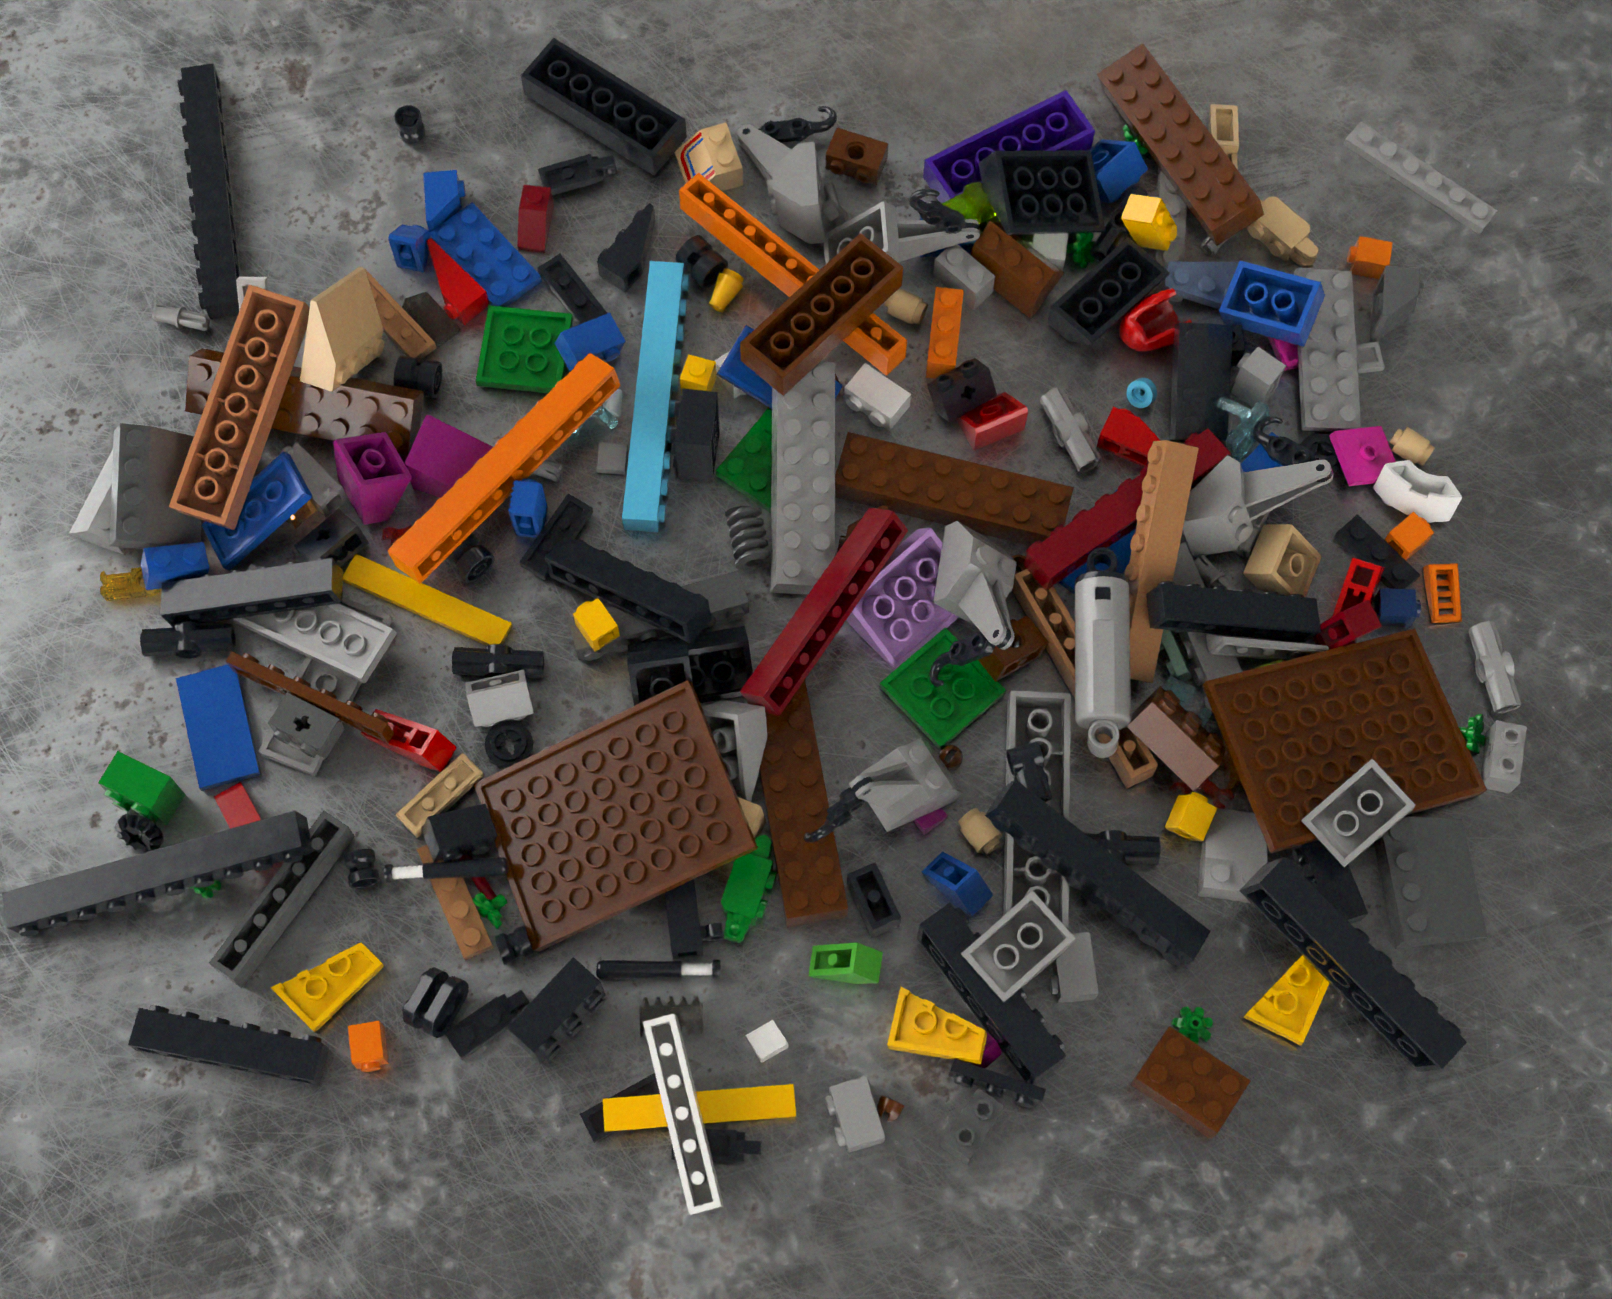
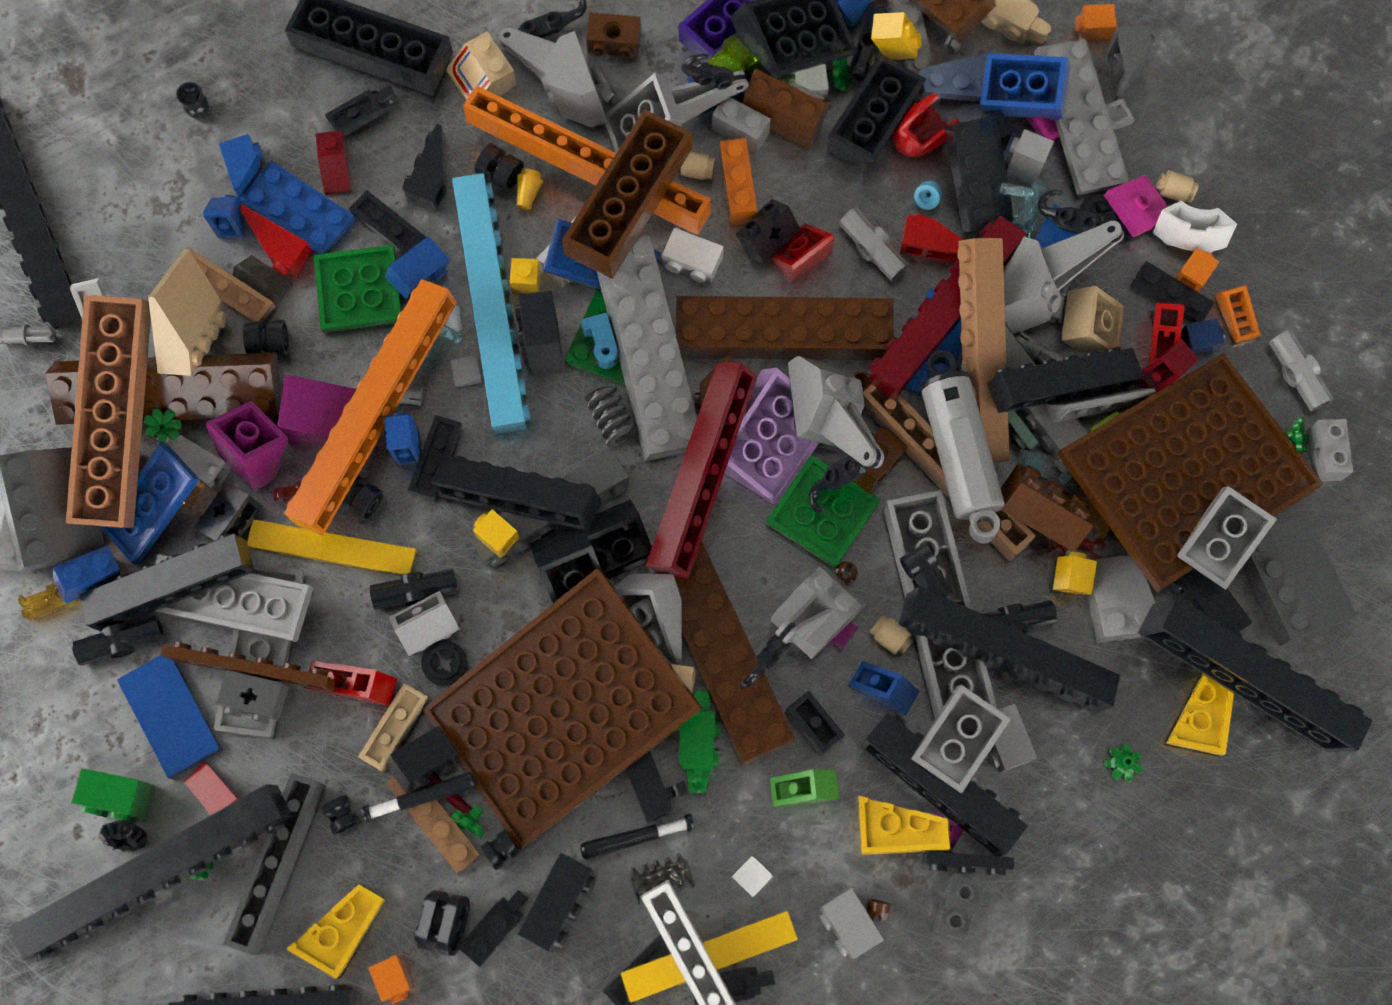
camera: 15 degrees left, 5 degrees up
reddish brown brick [1130,1026,1250,1139] -> none
none -> green plant [144,409,182,443]
none -> dark azure leg [580,313,618,369]

